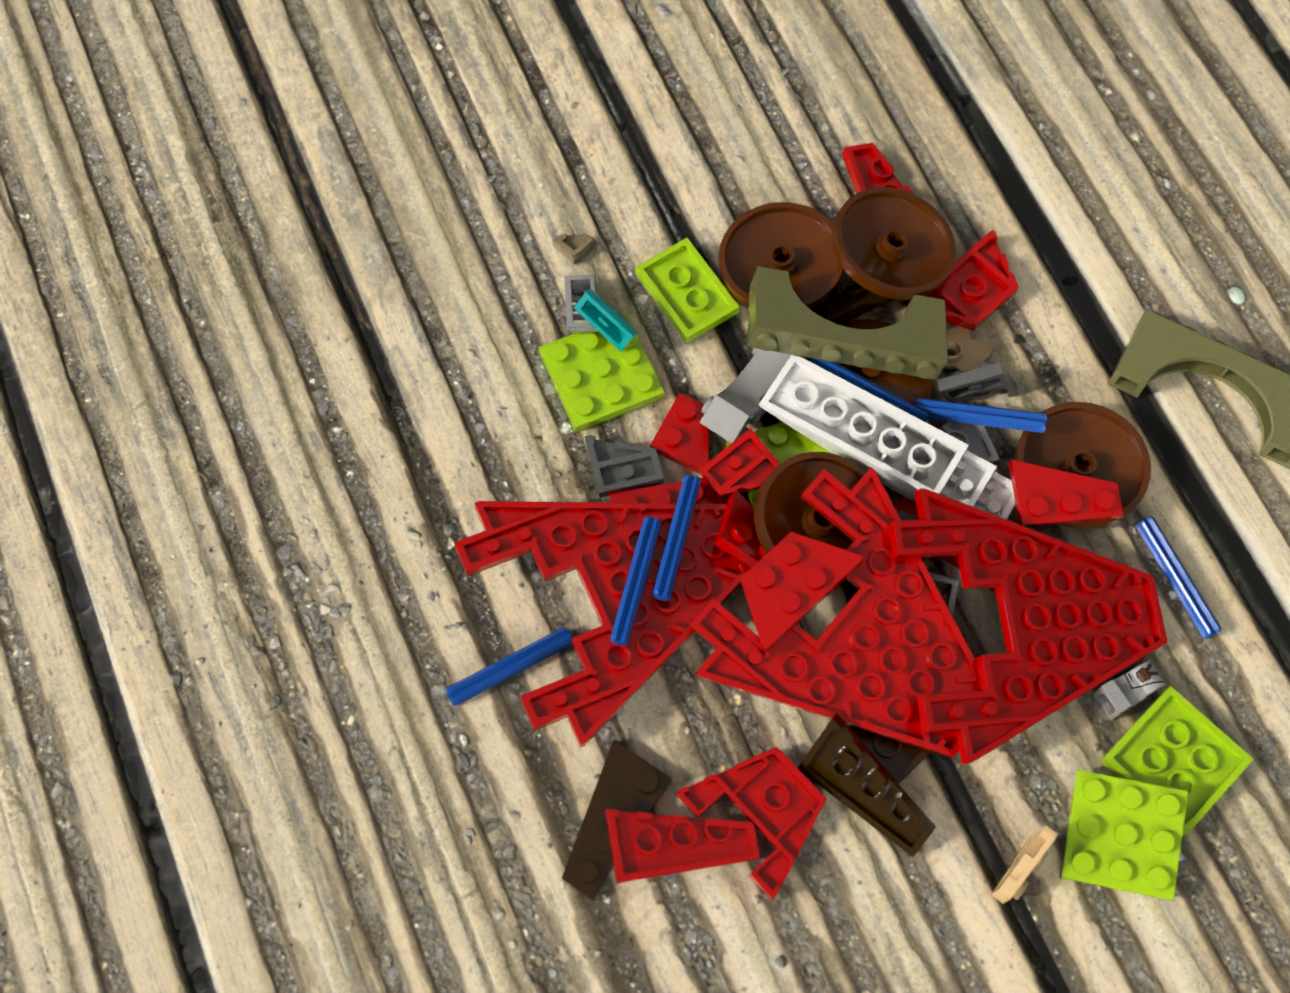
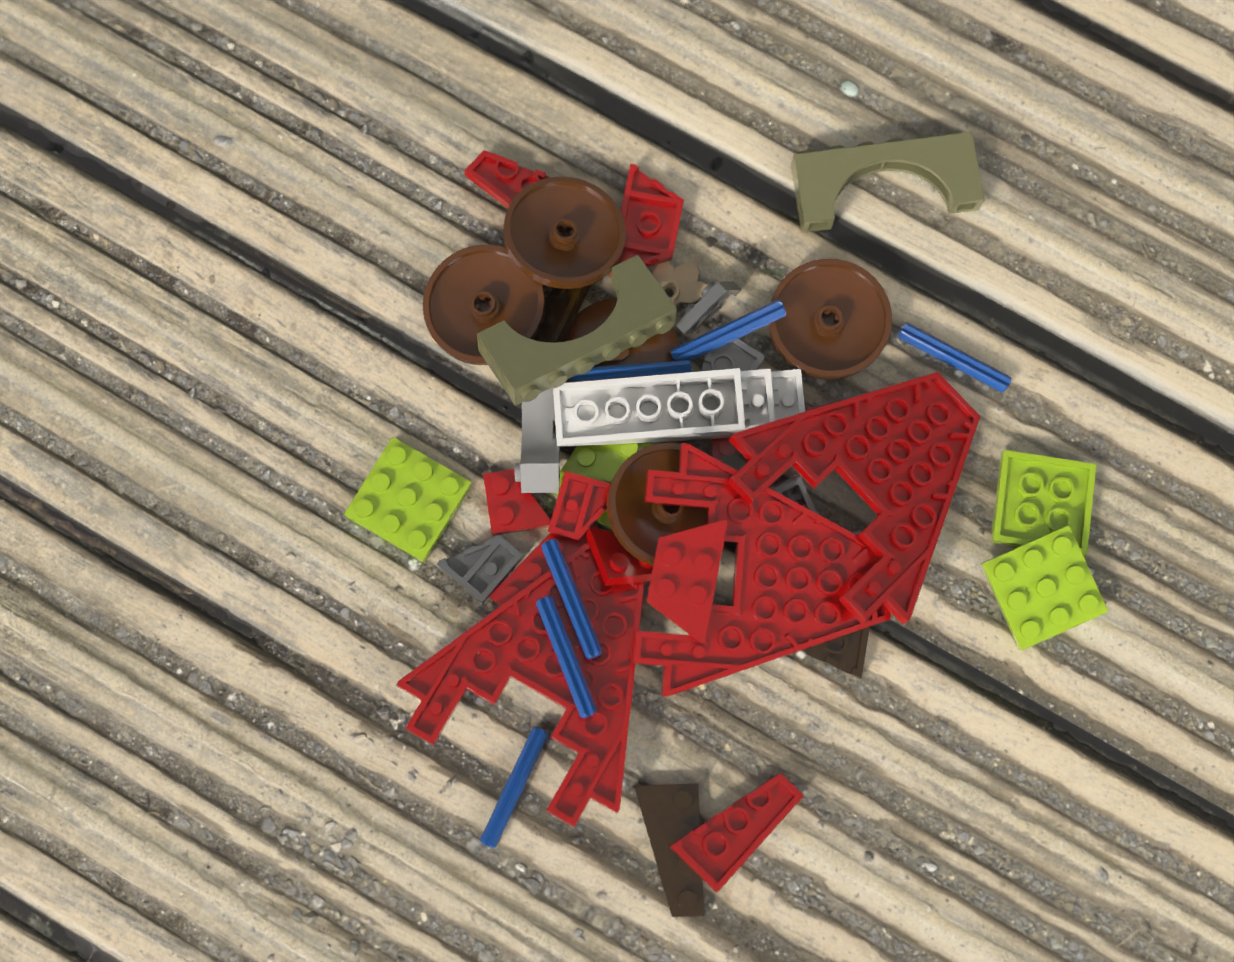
camera: 35 degrees left, 10 degrees up
dark tan tile [553,233,597,265] -> none
light grey slope [564,274,599,333] -> none
teal slope [574,289,637,352] -> none
lime plate [635,238,740,343] -> none
red wing [676,747,826,900] -> none
dark brown wing [798,713,936,857] -> none
tan wing [991,825,1058,904] -> none
red wing [1009,460,1123,528] -> none
light grey leg [1093,661,1167,721] -> none

